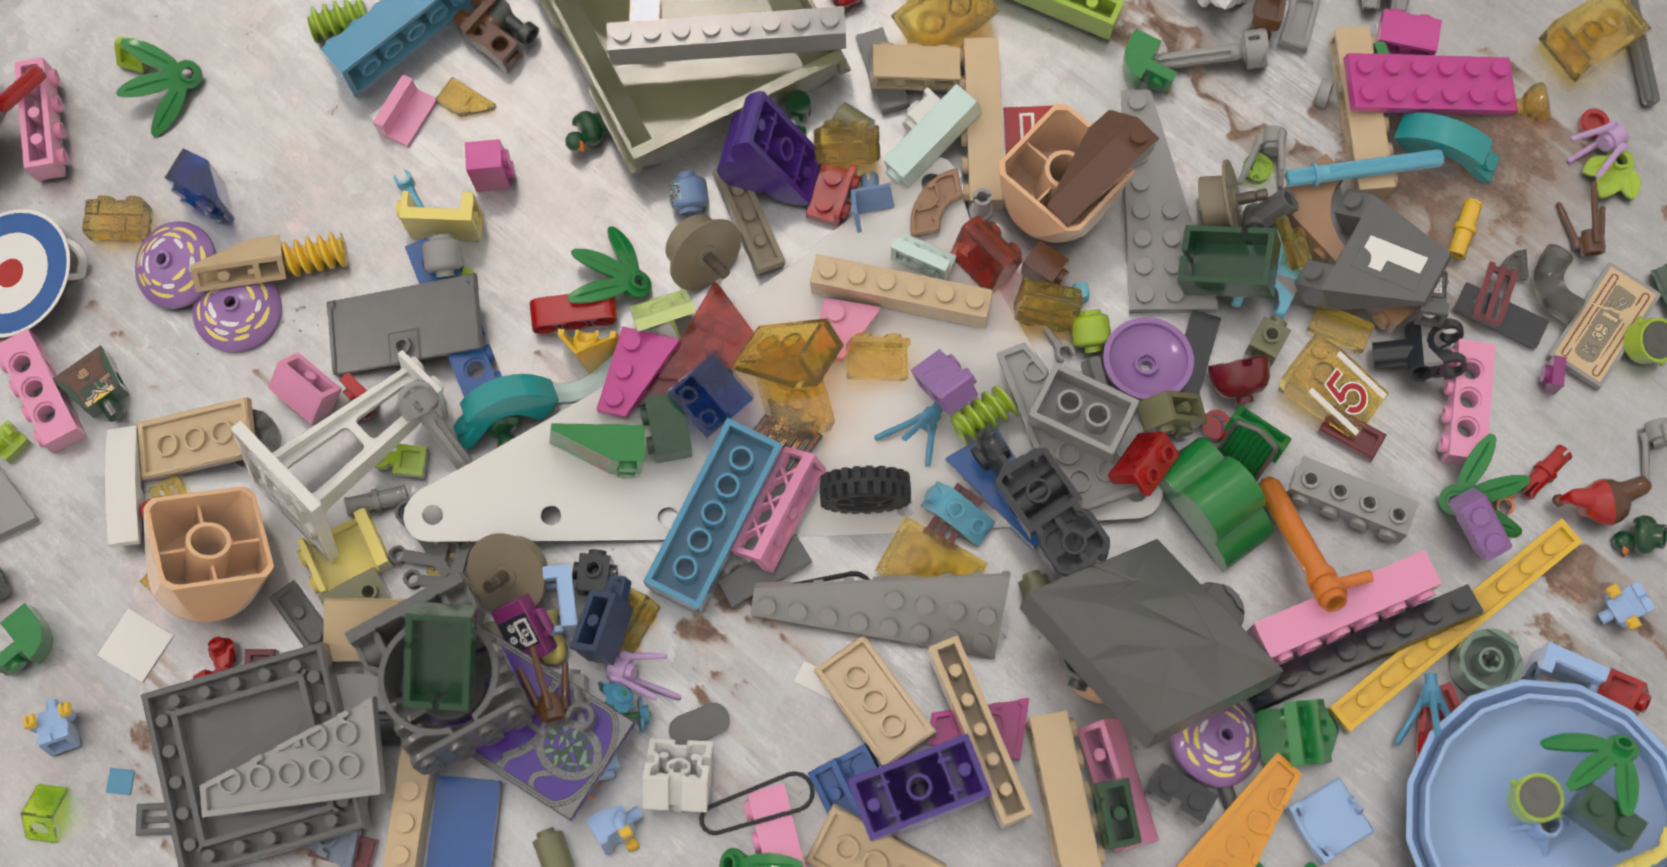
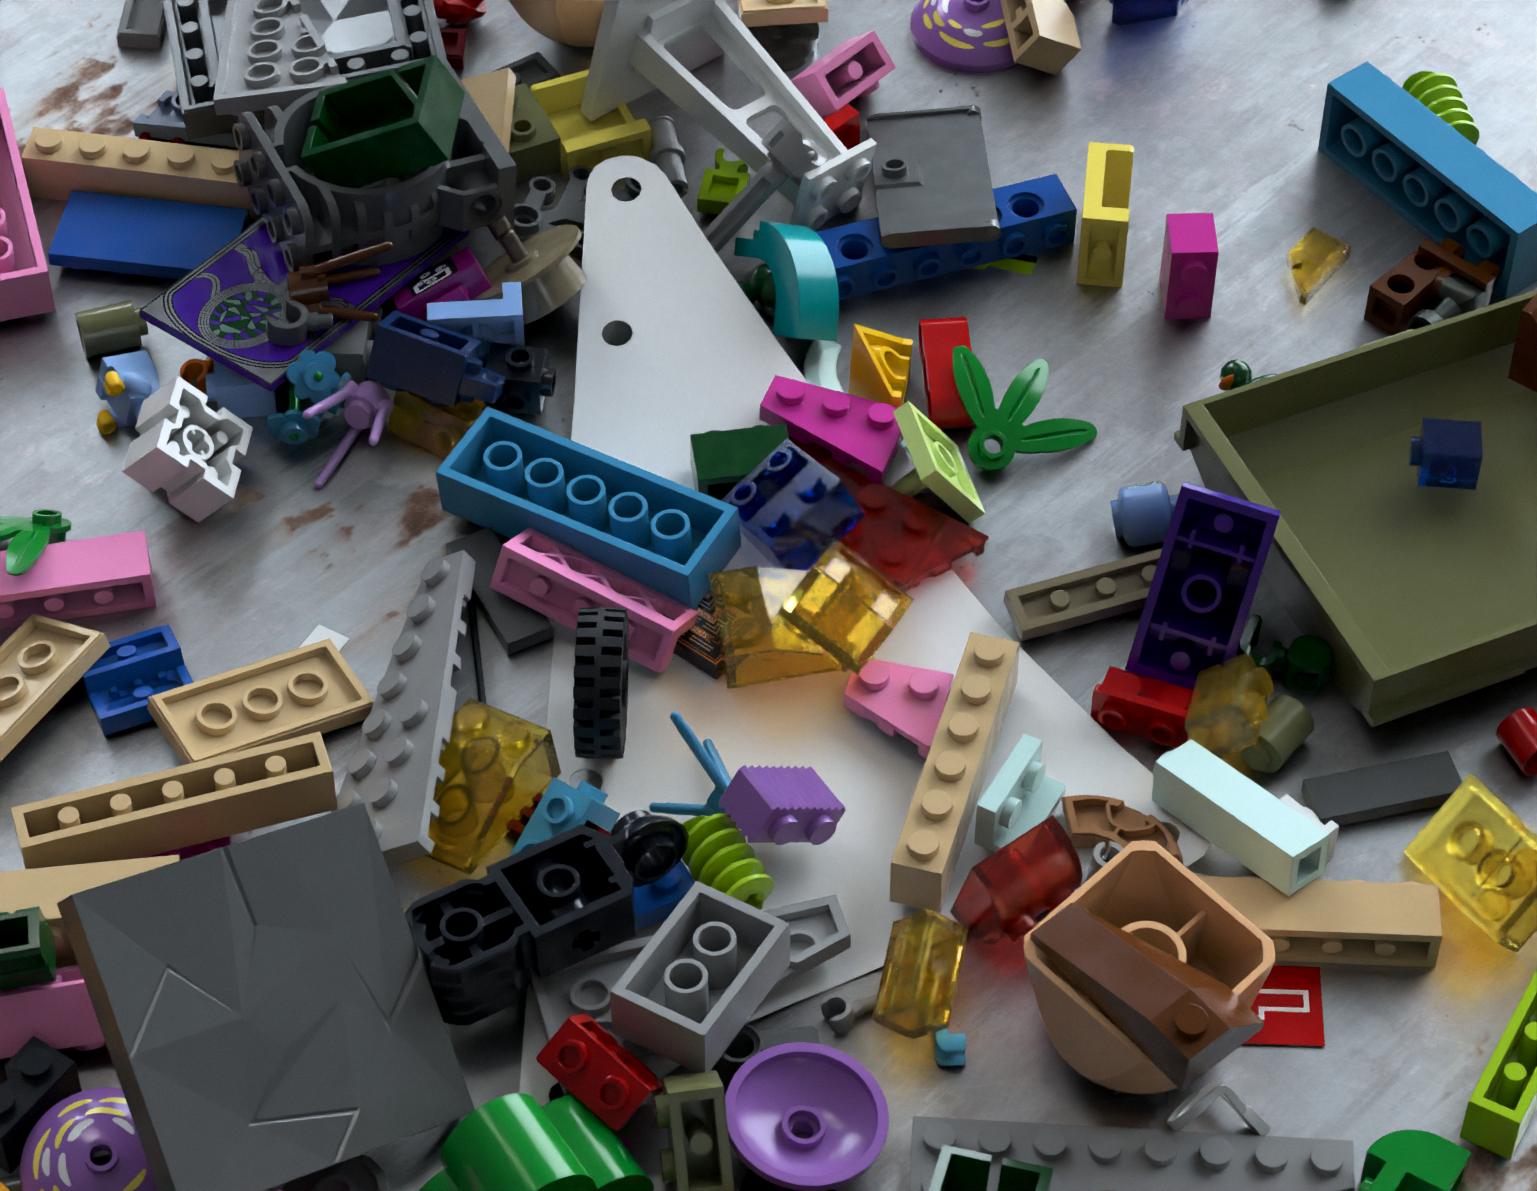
camera: 90 degrees right, 25 degrees down
yellow piece [282,231,349,277] -> none
bright pink panel [373,74,438,148] -> none
medium azure hand [394,169,424,207] -> none
light grey head [422,234,463,278] -> none
green slope [549,423,645,479] -> none
light grey brick [607,6,847,66] -> none
dark tan piece [665,214,741,290] -> none
dark grey tile [669,703,730,745] -> none
black piece [699,771,815,836] -> none
clear yellow bracket [846,332,911,381] -> none
dark purple brick [847,733,992,842] -> none
medium blue bracket [851,171,894,233] -> none
tan brick [870,42,960,92] -> none
reddish brown brick [1021,240,1069,292] -> none
lime head [1071,309,1111,353] -> none

